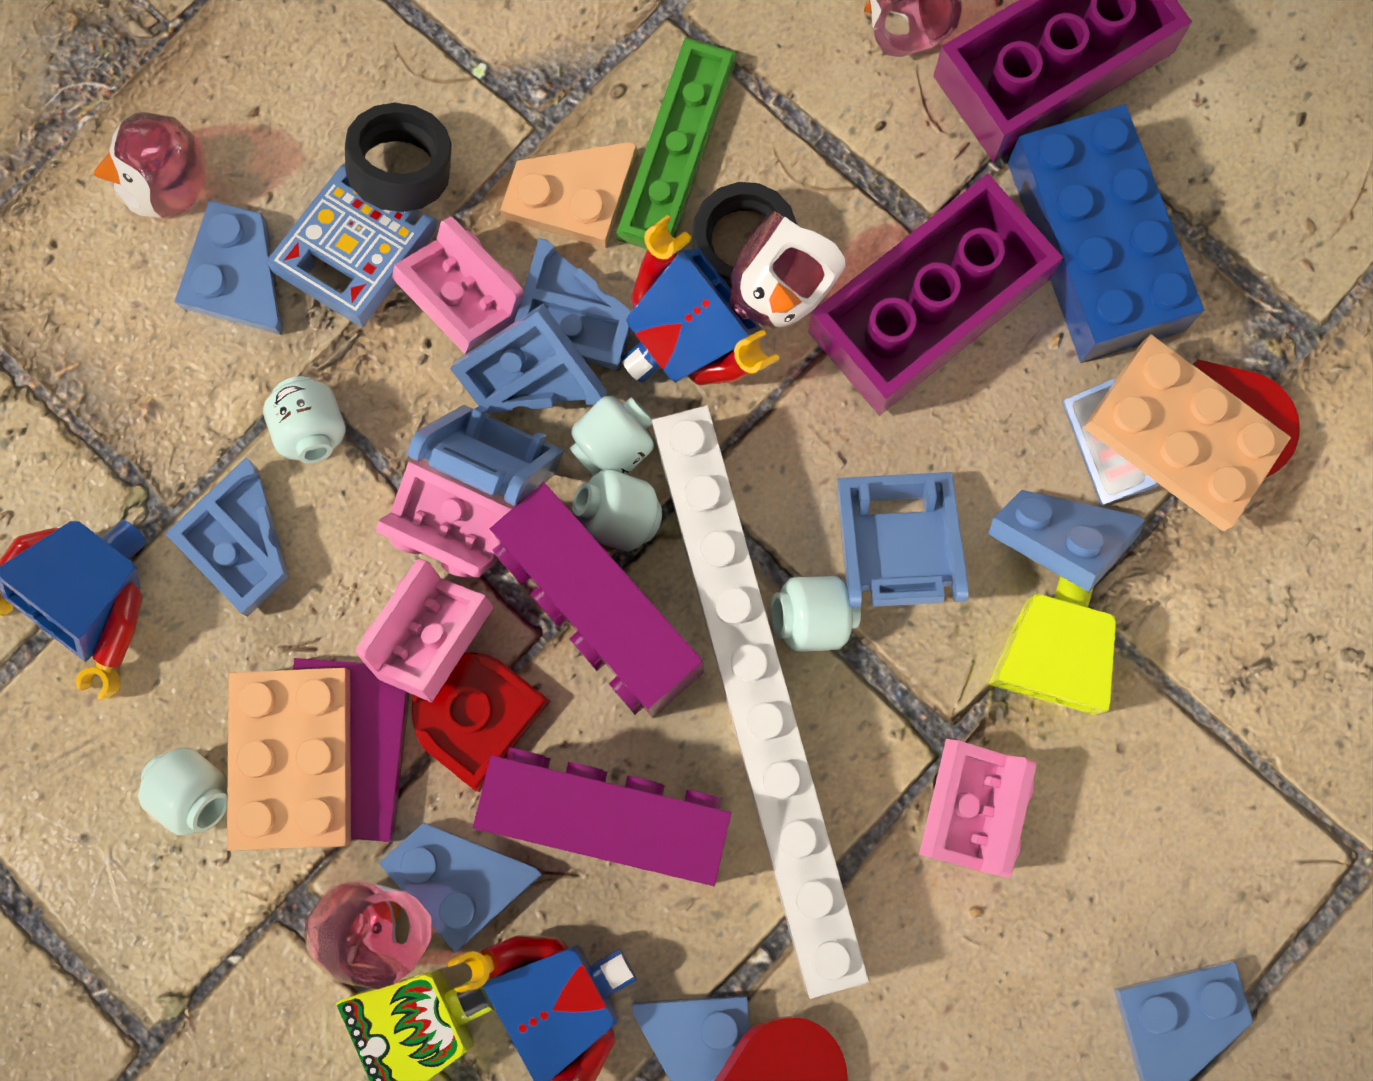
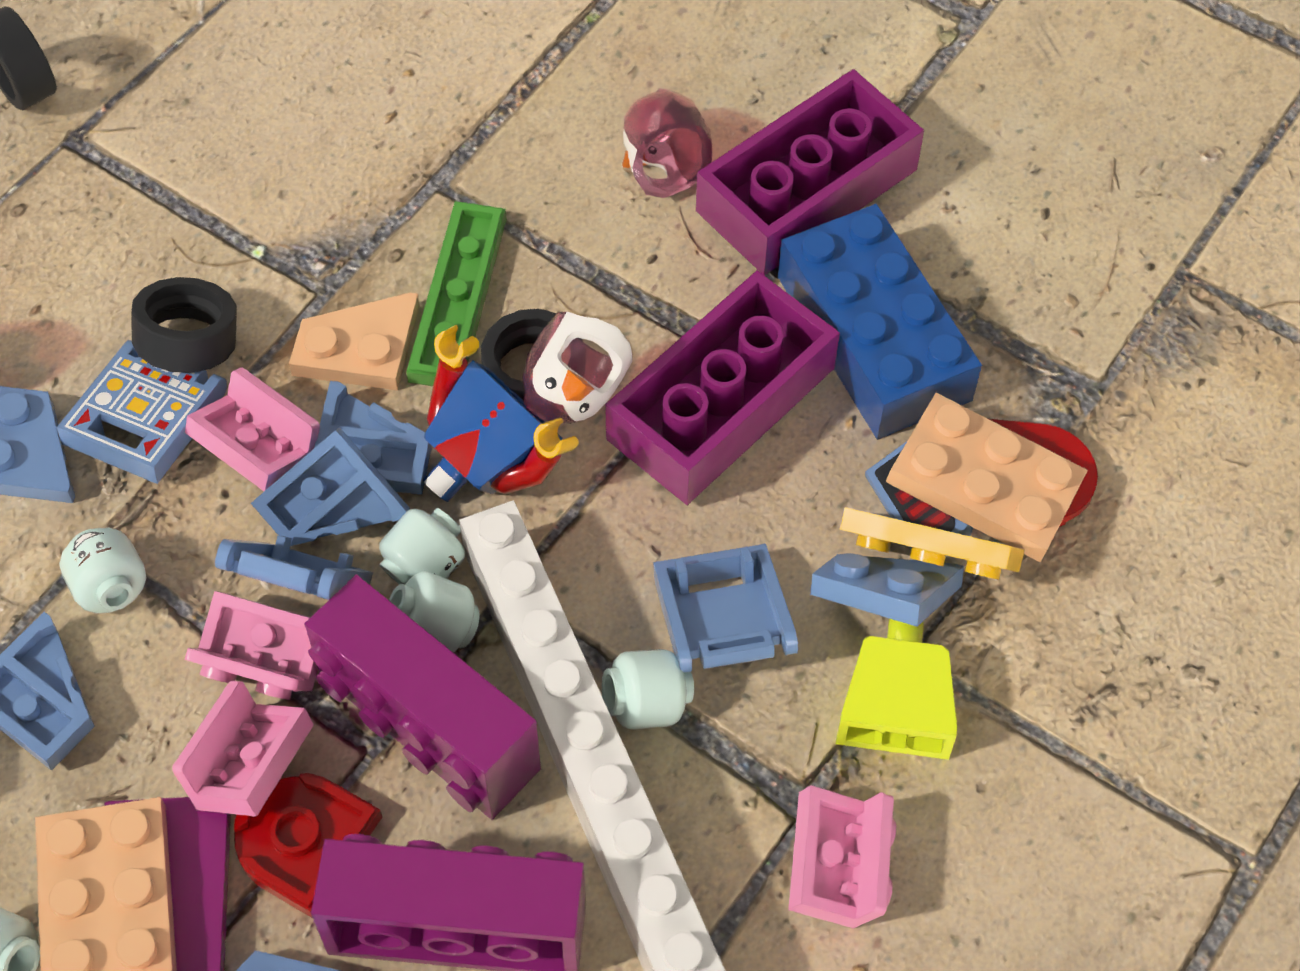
camera: 15 degrees left, 20 degrees down
none -> yellow plate [840,507,1025,580]

